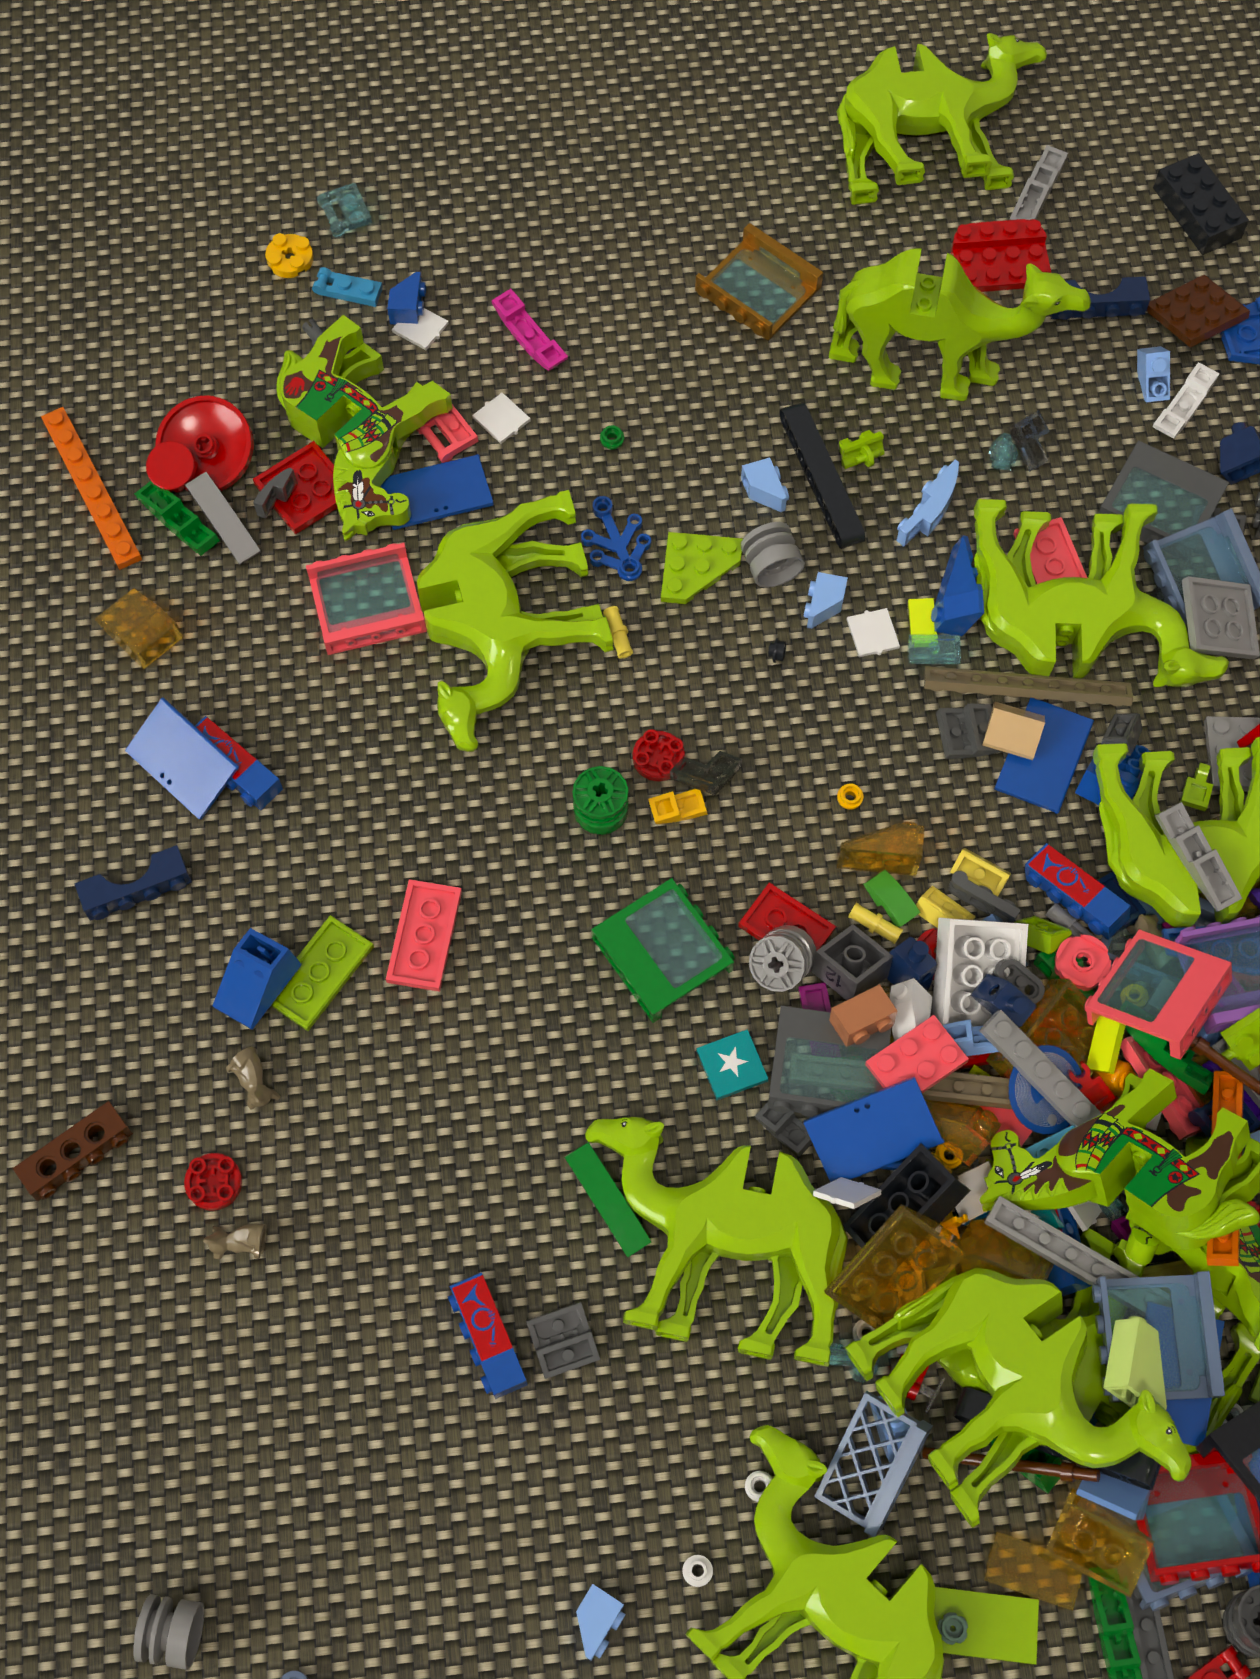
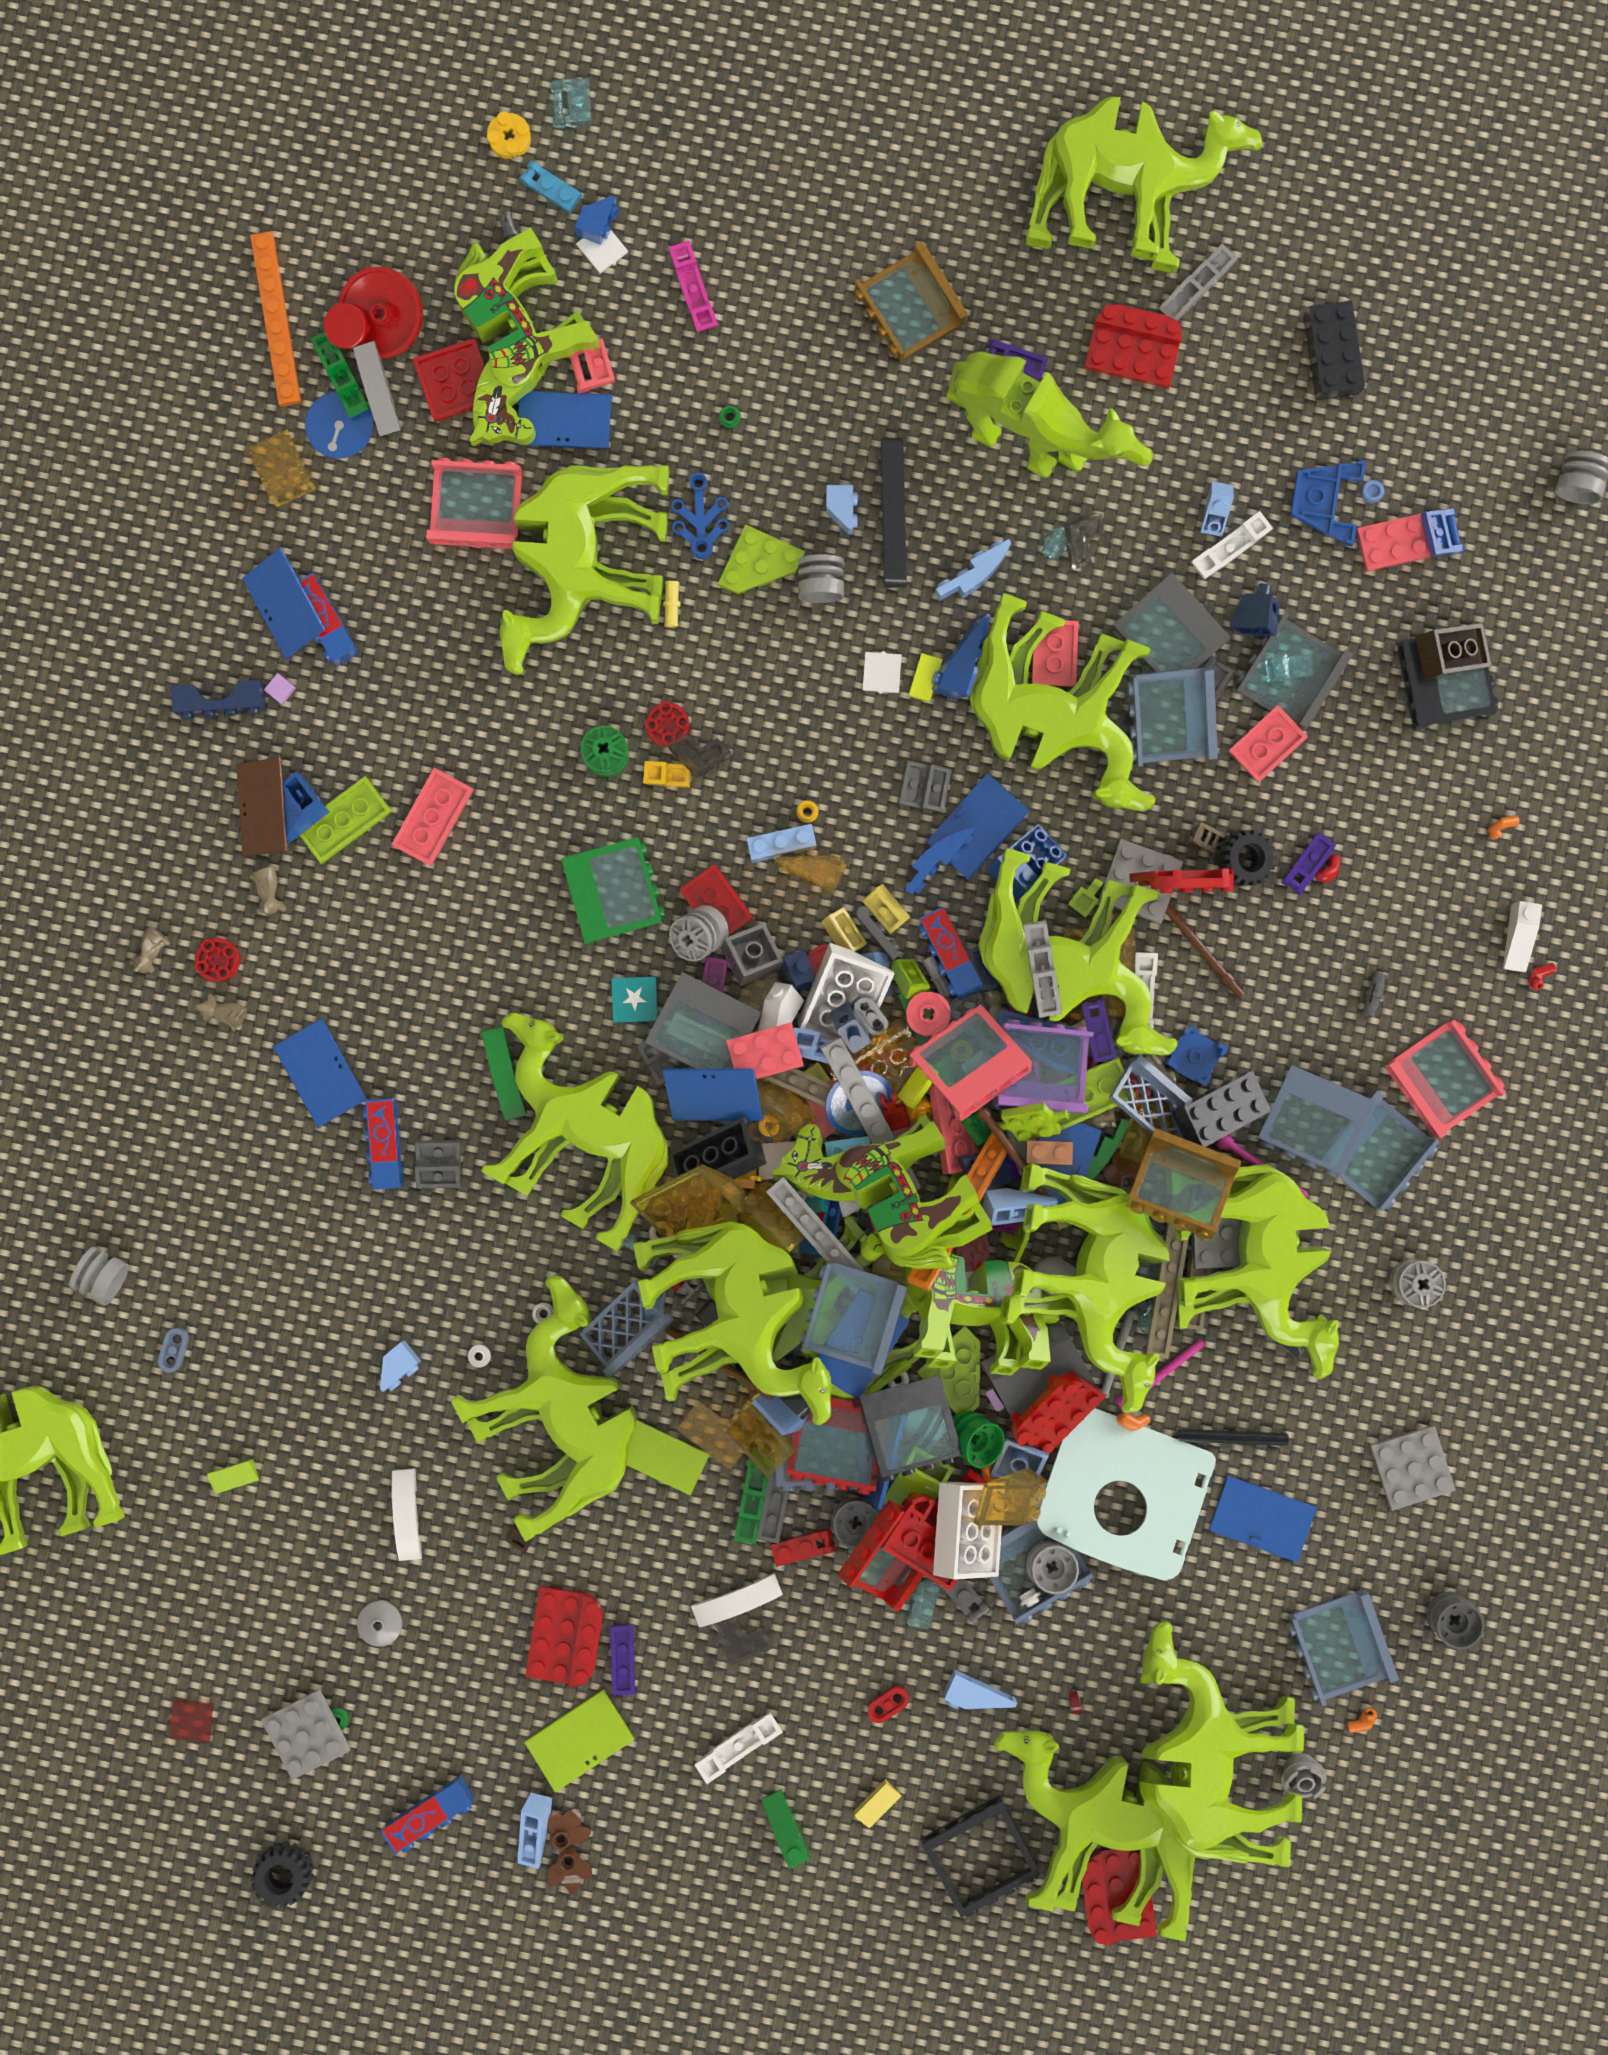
camera: 15 degrees right, 20 degrees up
reddish brown brick [12,1101,133,1201] -> none
dark grey slope [253,468,297,519] -> none
white piece [472,393,531,444] -> none
black plate [768,638,786,663] -> none
light blue slope [804,572,848,629] -> none
white piece [813,1177,881,1209] -> none
nougat brick [829,984,897,1047] -> none
lime hips [839,430,885,469] -> none
light yellow pin [848,902,903,944] -> none
bright green slope [863,870,921,927] -> none
clear light blue slope [907,634,961,664] -> none
dark tan plate [924,666,1133,706] -> none
sand green plate [937,1612,968,1645] -> none
tan slope [982,702,1045,760] -> none
dark blue arch [1050,277,1150,320] -> none
dark grey slope [1102,713,1142,756] -> none
yellowish green slope [1103,1316,1167,1410] -> none
reddish brown plate [1146,275,1250,348] -> none
light grey plate [1182,576,1260,660] -> none
none -> dark tan animal [129,925,171,973]
none -> reddish brown container [236,756,287,857]
none -> lavender tile [264,673,296,705]
none -> blue container [273,1019,367,1128]
none -> blue piece [305,391,374,458]
none -> light blue arch [747,824,817,863]
none -> blue slope [905,828,974,895]

